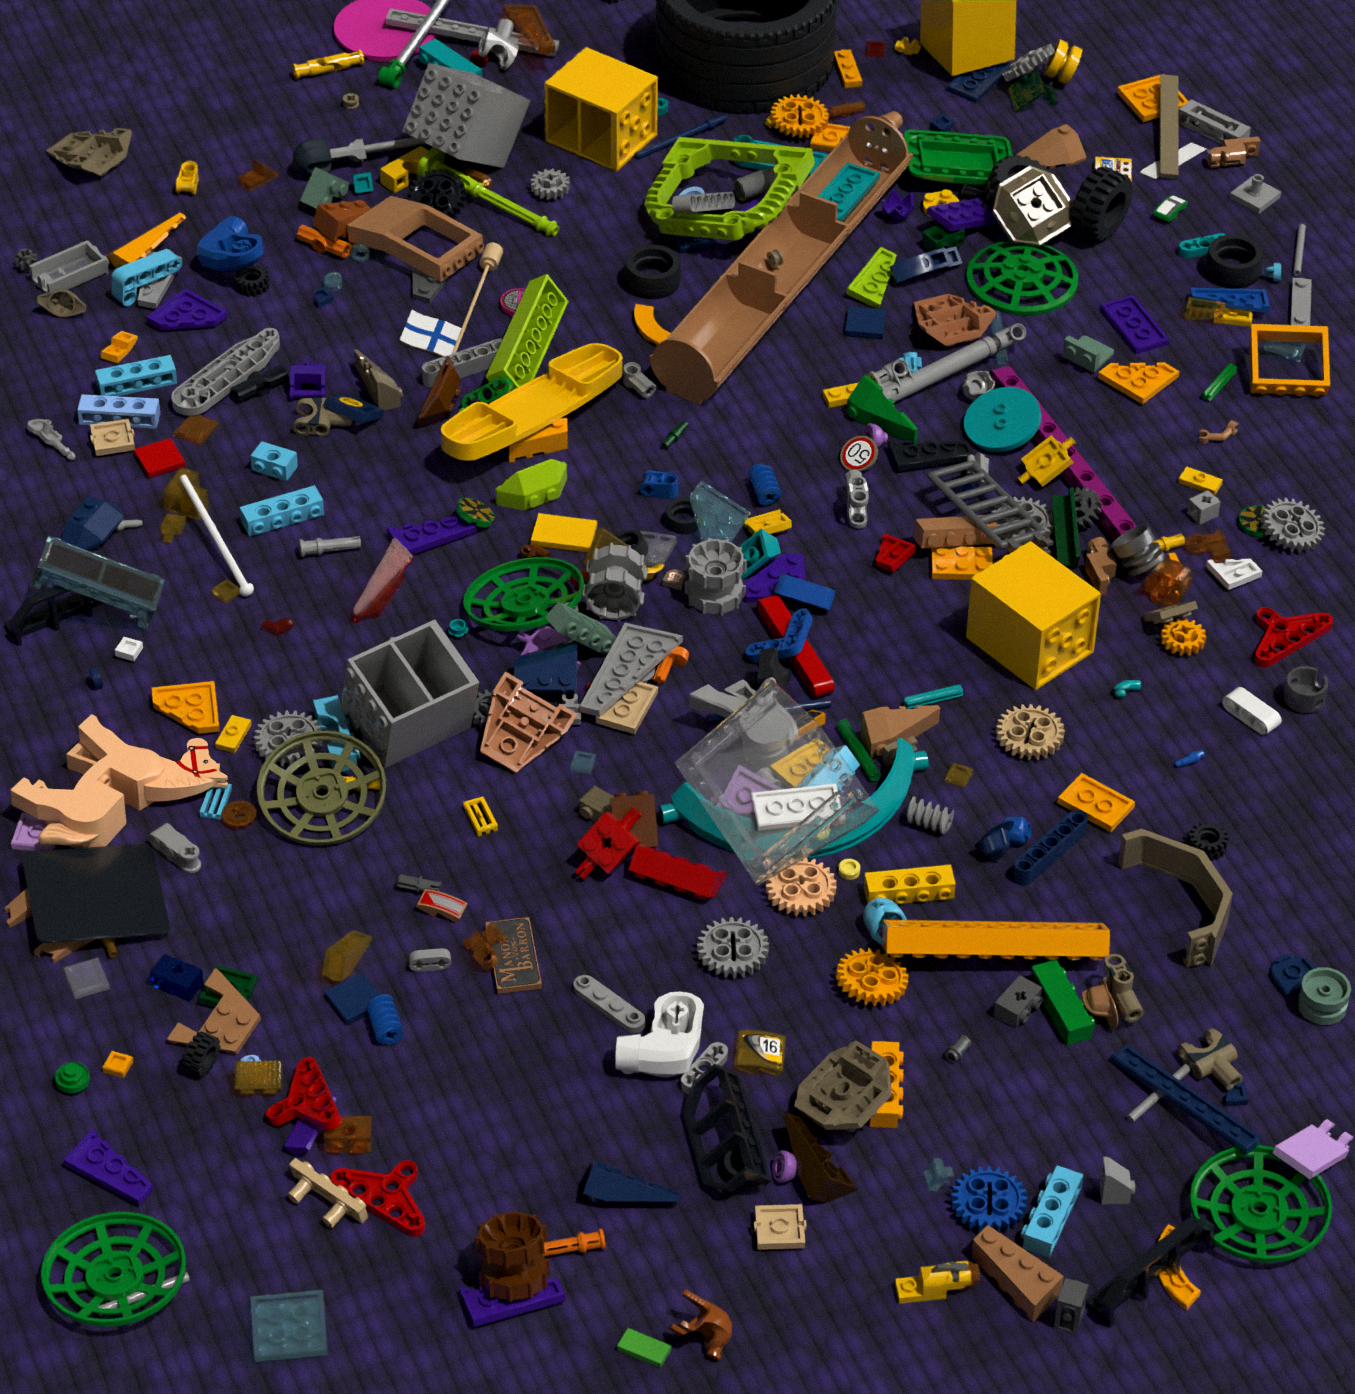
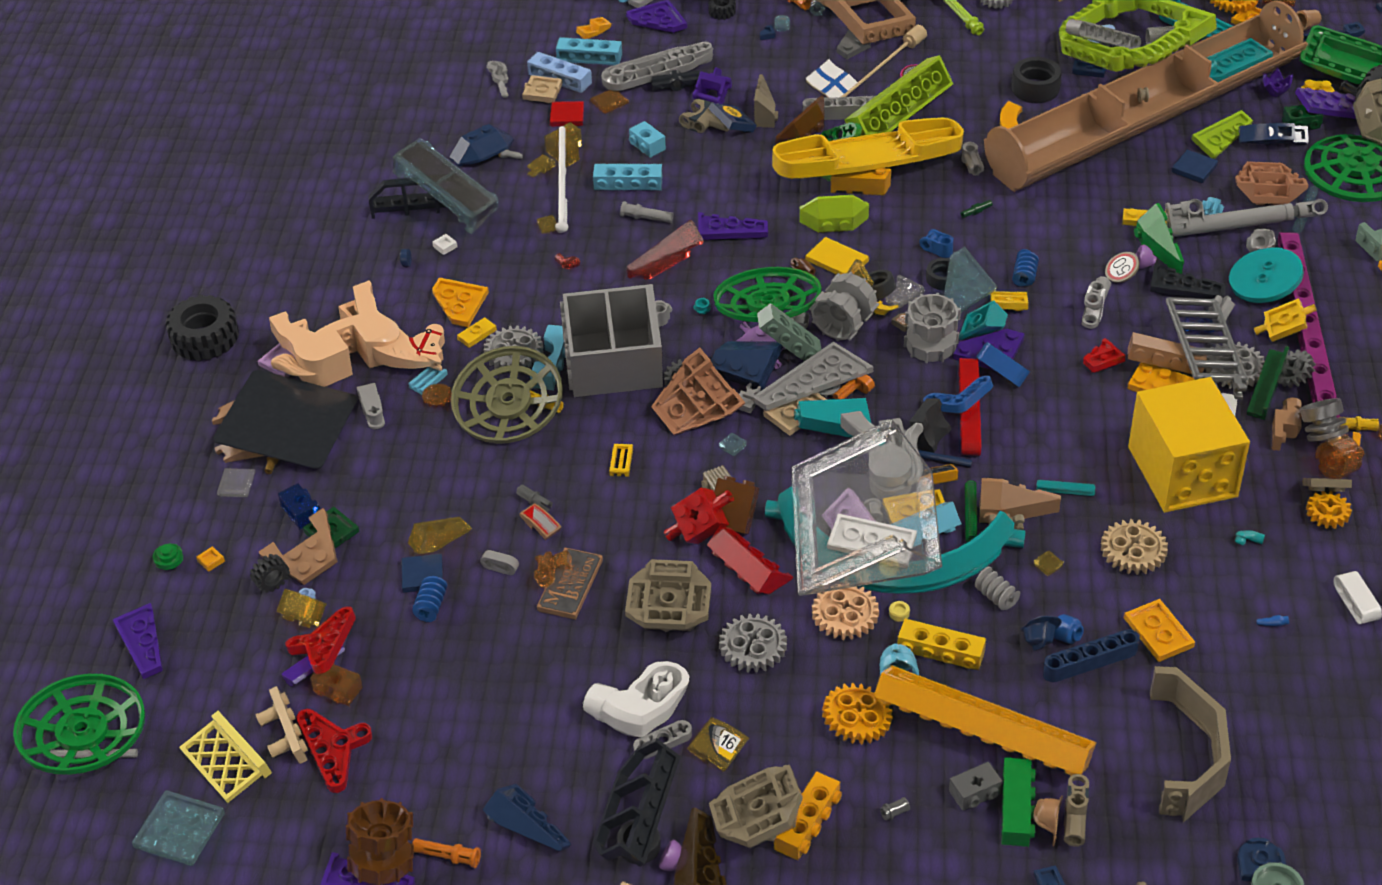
camera: 30 degrees right, 0 degrees up
tile [456,498,495,527] -> none
light grey plate [574,975,645,1033] -> none
black tyre [1188,821,1228,861] -> none
none -> light yellow fence [179,711,272,803]
none -> dark tan piece [625,559,711,632]
none -> teal slope [794,398,871,439]

